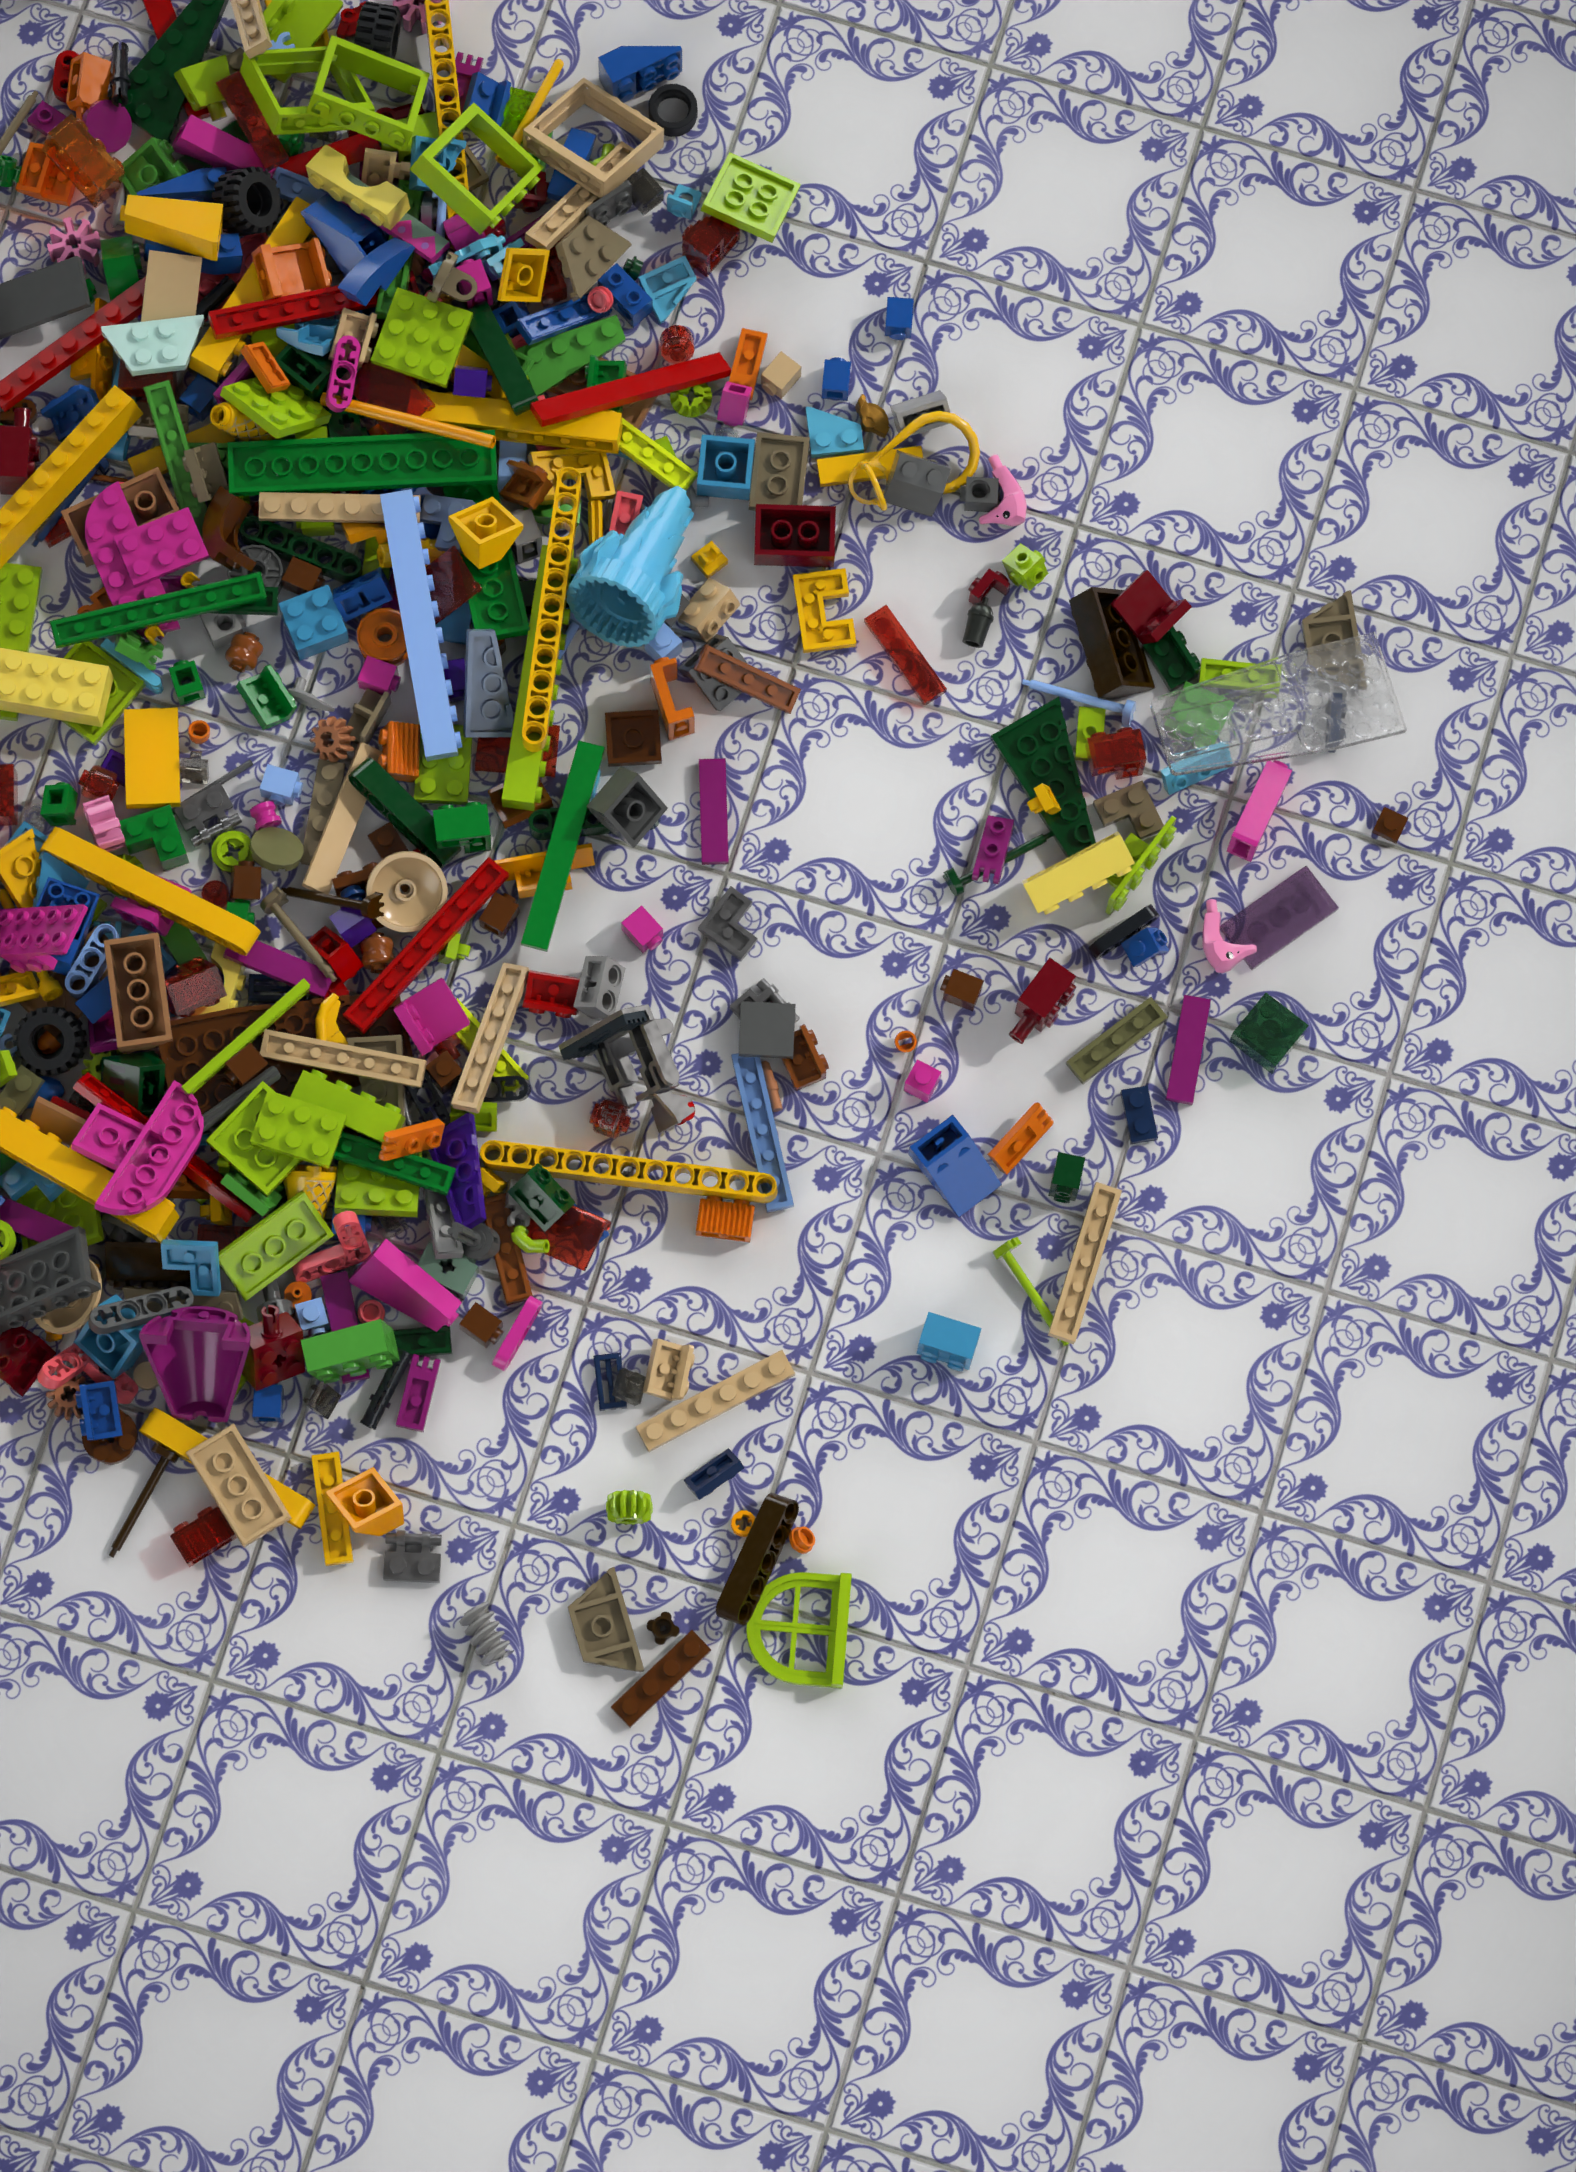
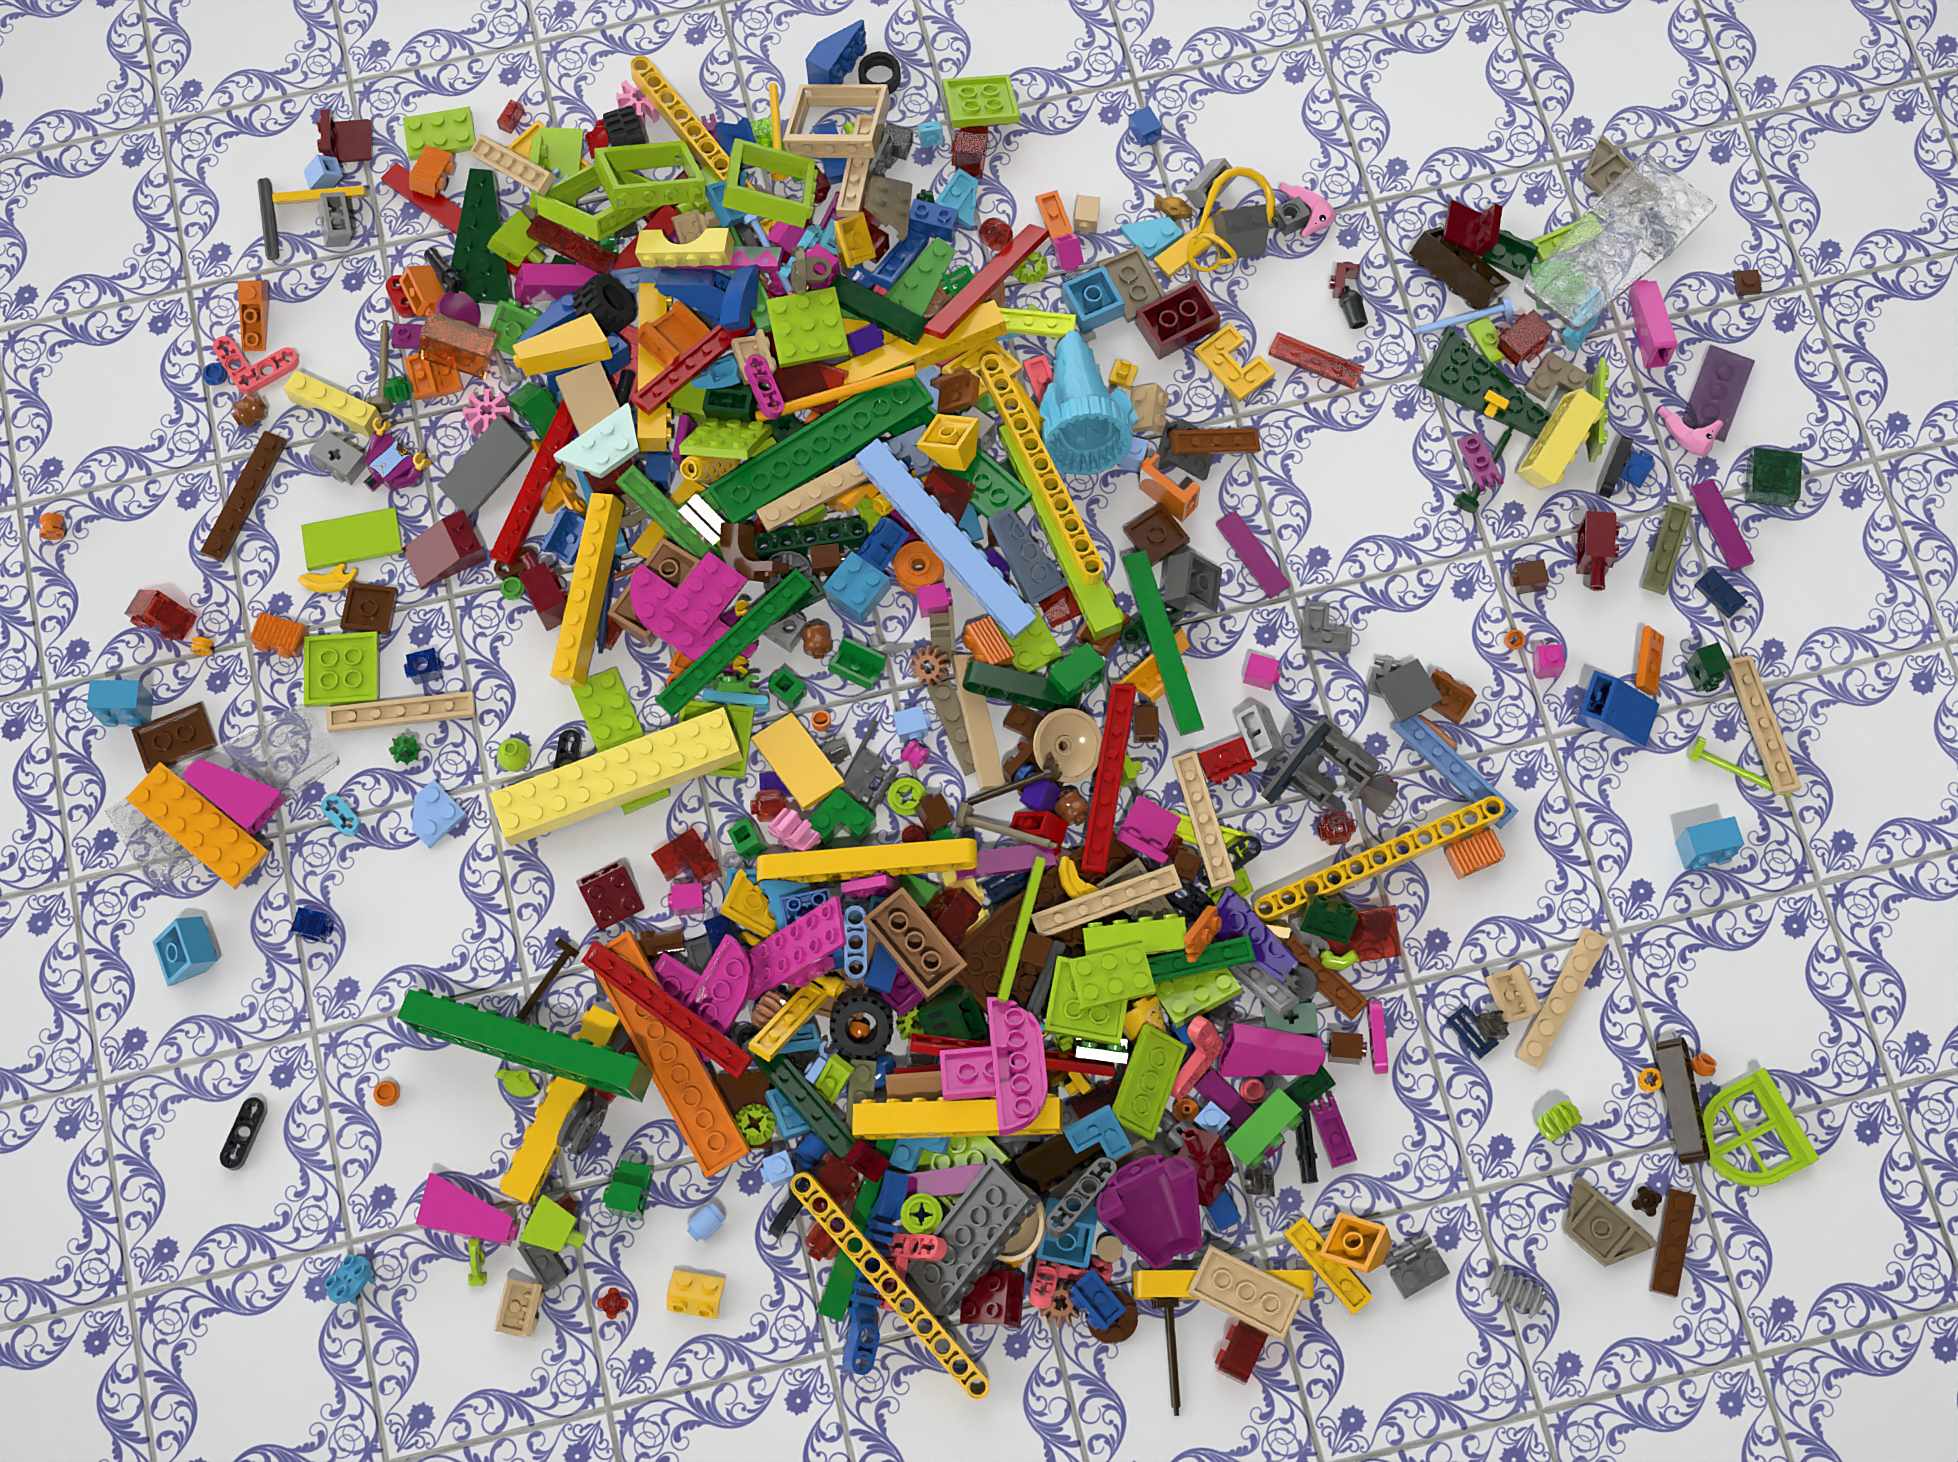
camera: 25 degrees left, 5 degrees down
orange plate [240,341,291,394] -> none
olive tile [249,827,304,872] -> none
coral plate [588,286,614,313] -> none
dark blue plate [684,1448,744,1500] -> none
blue brick [821,357,851,401] -> none
lime brick [1002,543,1049,591] -> none

